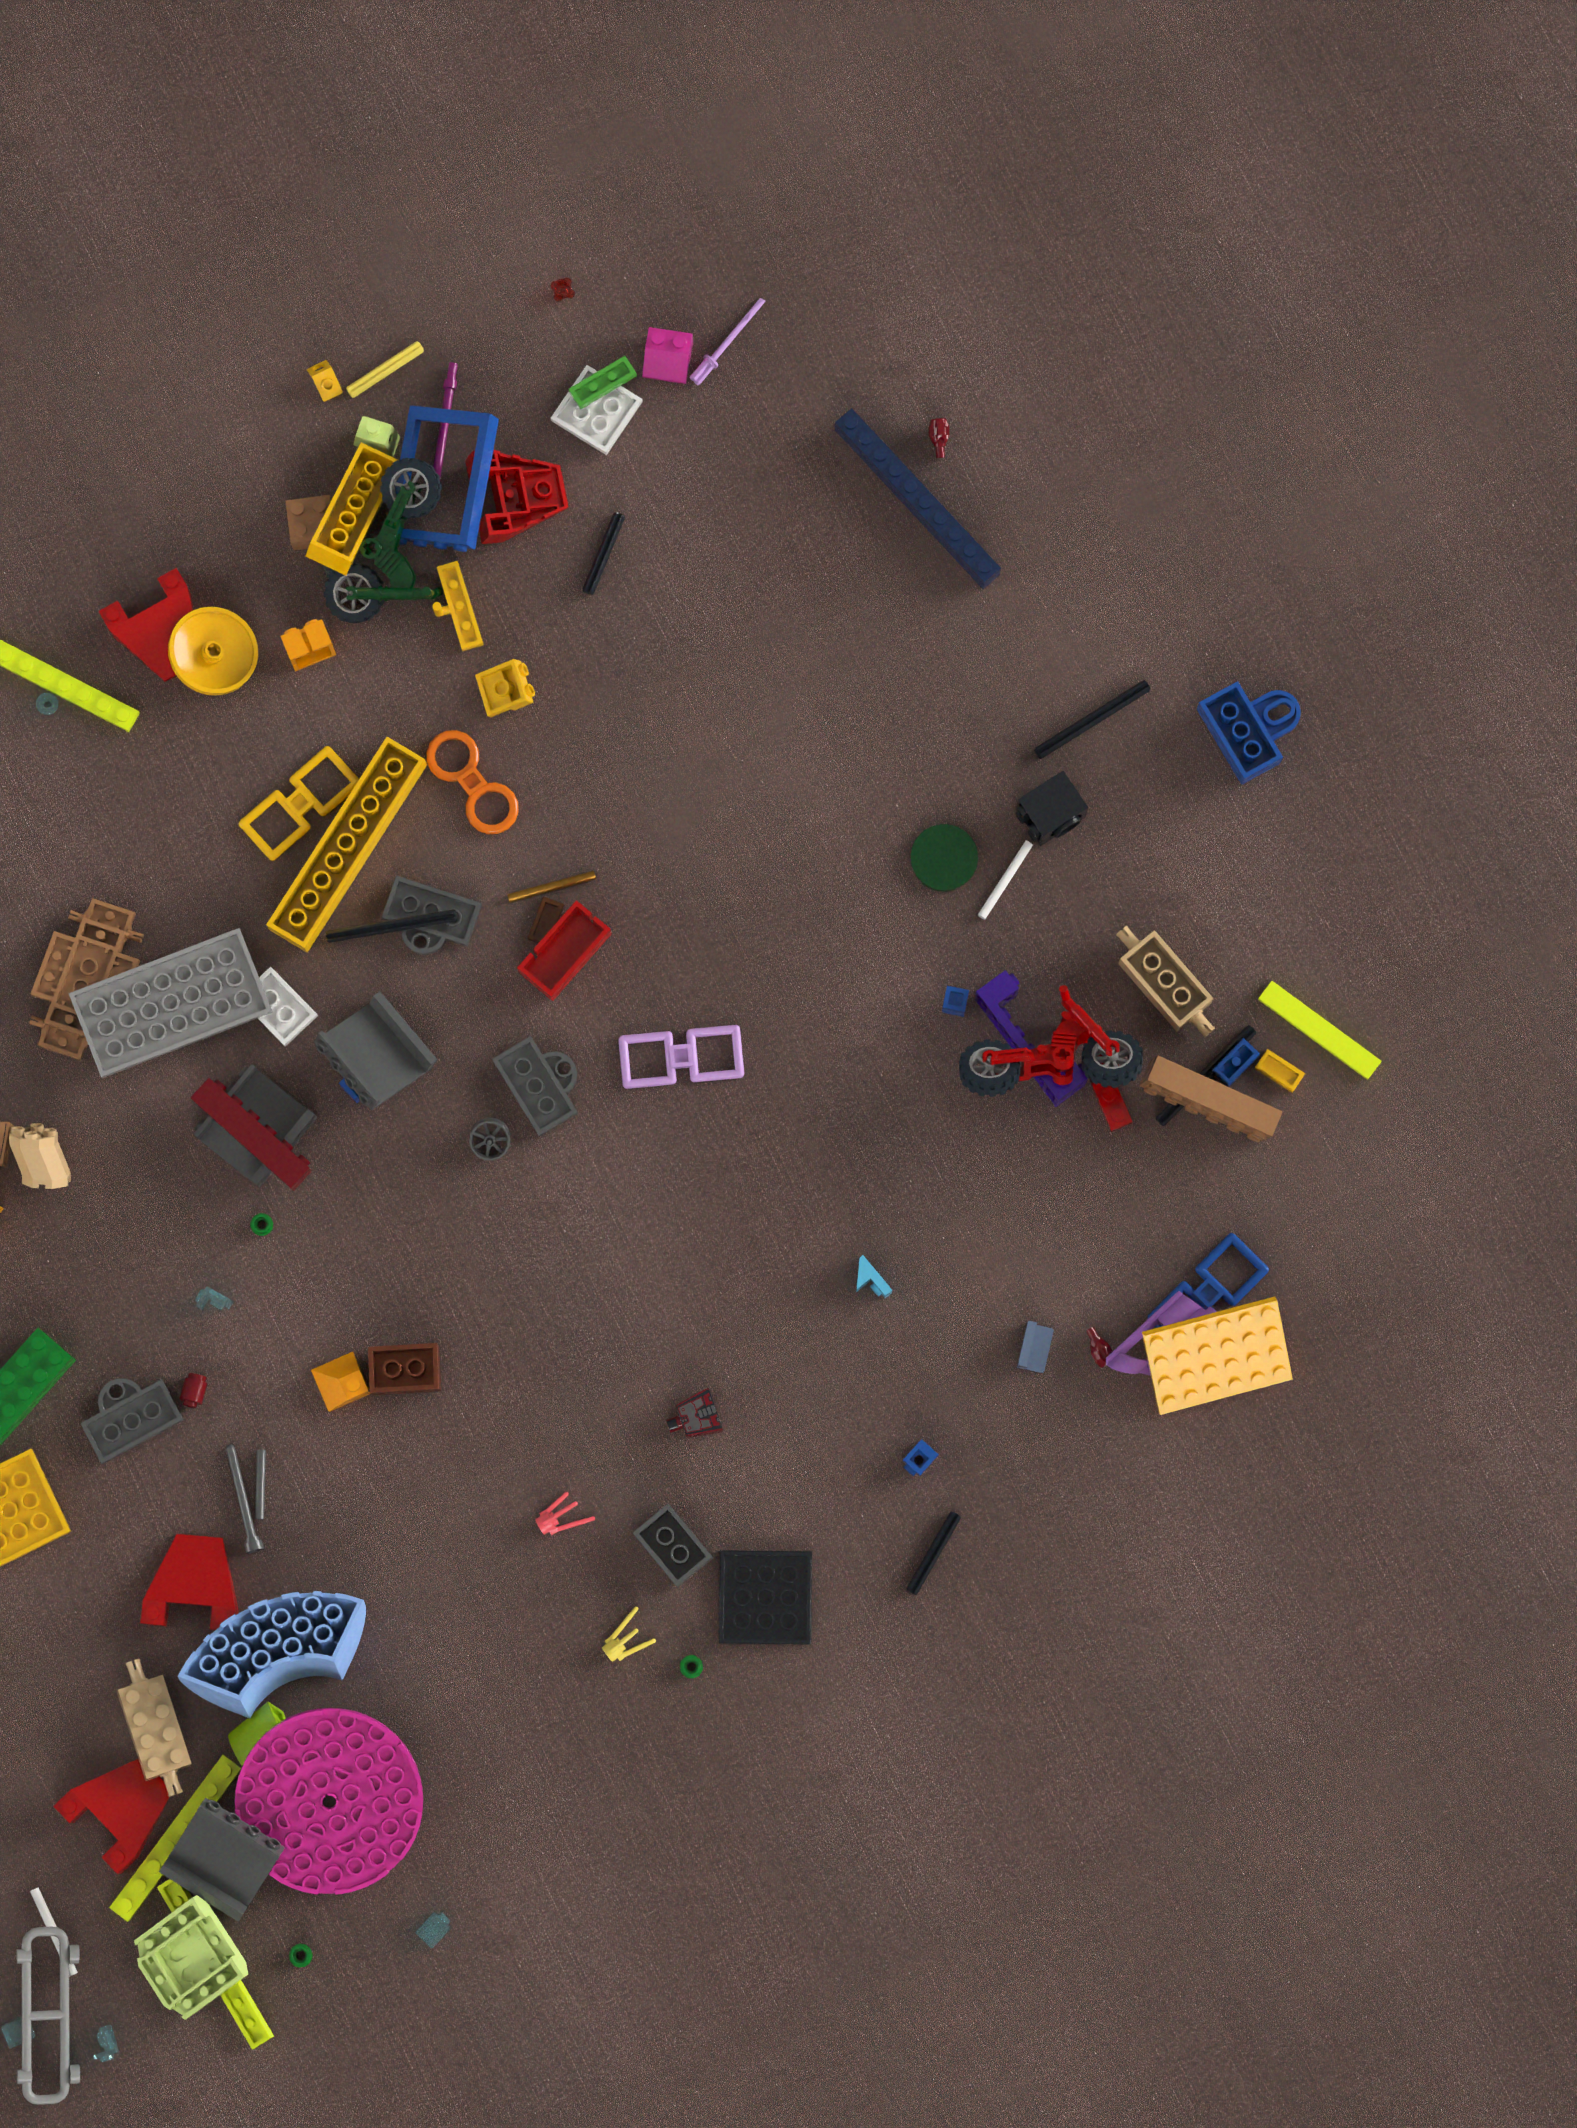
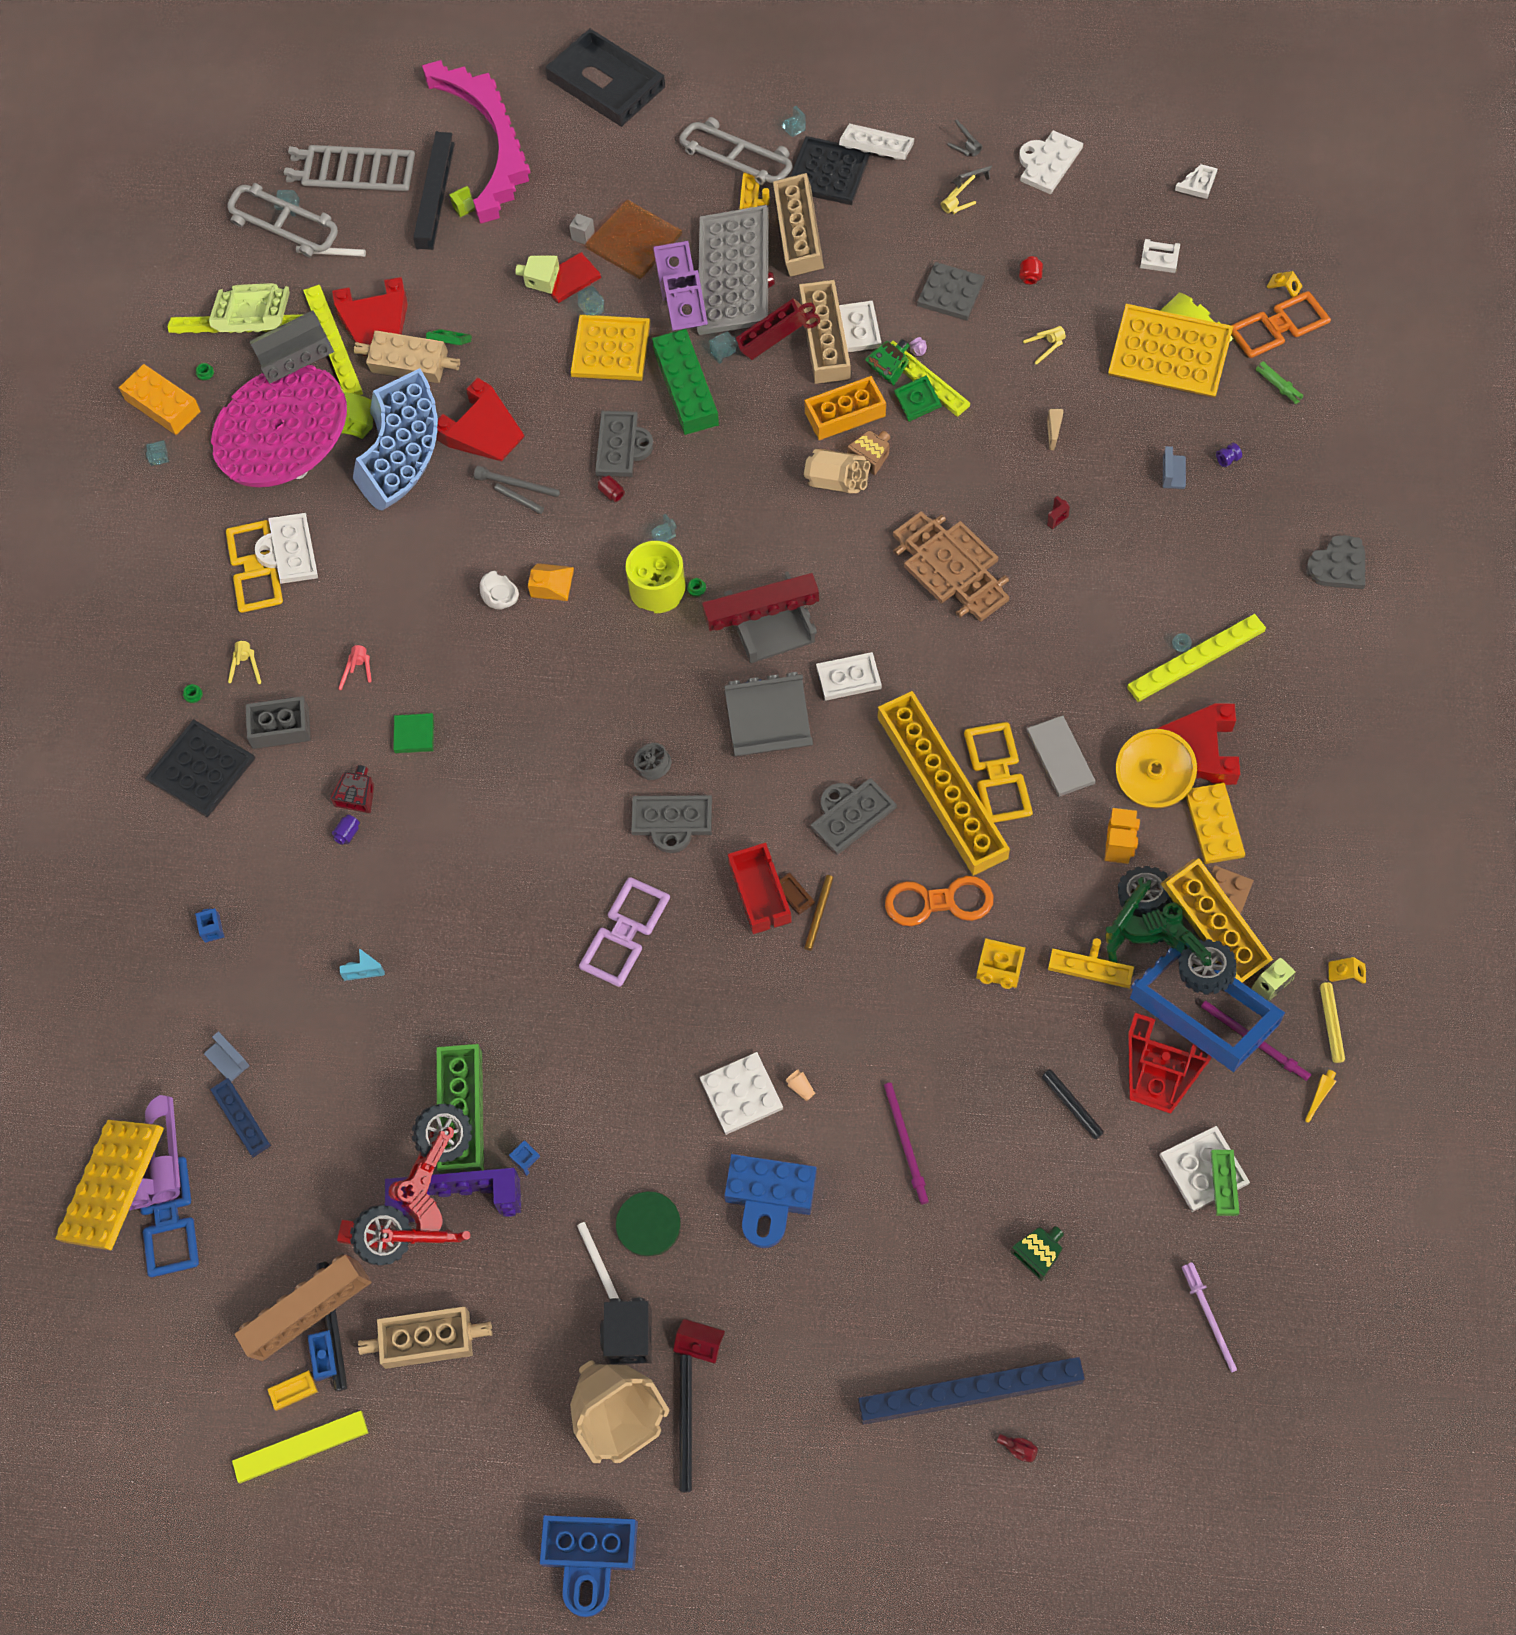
camera: 125 degrees right, 15 degrees down
light grey plate [68,928,272,1078] -> none
clear light blue bracket [92,2025,119,2063] -> none
black axle [326,909,457,943] -> none
copper brick [368,1343,441,1395] -> none
clear red plate [550,278,575,302] -> none
dark pink slope [642,327,693,384] -> none
black axle [907,1511,961,1595] -> none
dark red piece [1086,1327,1113,1368] -> none
none -> light orange brick [119,364,201,435]
none -> dark blue plate [210,1078,271,1158]
none -> yellow bar [226,520,283,613]
none -> white plate [255,513,318,584]
none -> dark purple brick [332,815,360,845]
none -> green tile [394,713,434,753]
none -> green tile [426,329,472,345]
none -> bright green brick [437,1044,484,1174]
none -> white piece [479,571,519,610]
none -> tan piece [570,1360,669,1463]
none -> neon yellow brick [626,541,686,613]
none -> dark red panel [673,1319,725,1364]
none -> white plate [700,1052,783,1135]
none -> blue brick [724,1154,817,1248]
none -> light nougat cone [786,1070,816,1101]
none -> magenta bar [884,1082,929,1205]
none -> dark green torso [1011,1226,1064,1281]
none -> light grey tile [1027,716,1095,797]
none -> yellow plate [1186,783,1245,864]
none -> yellow piece [1305,1070,1336,1123]

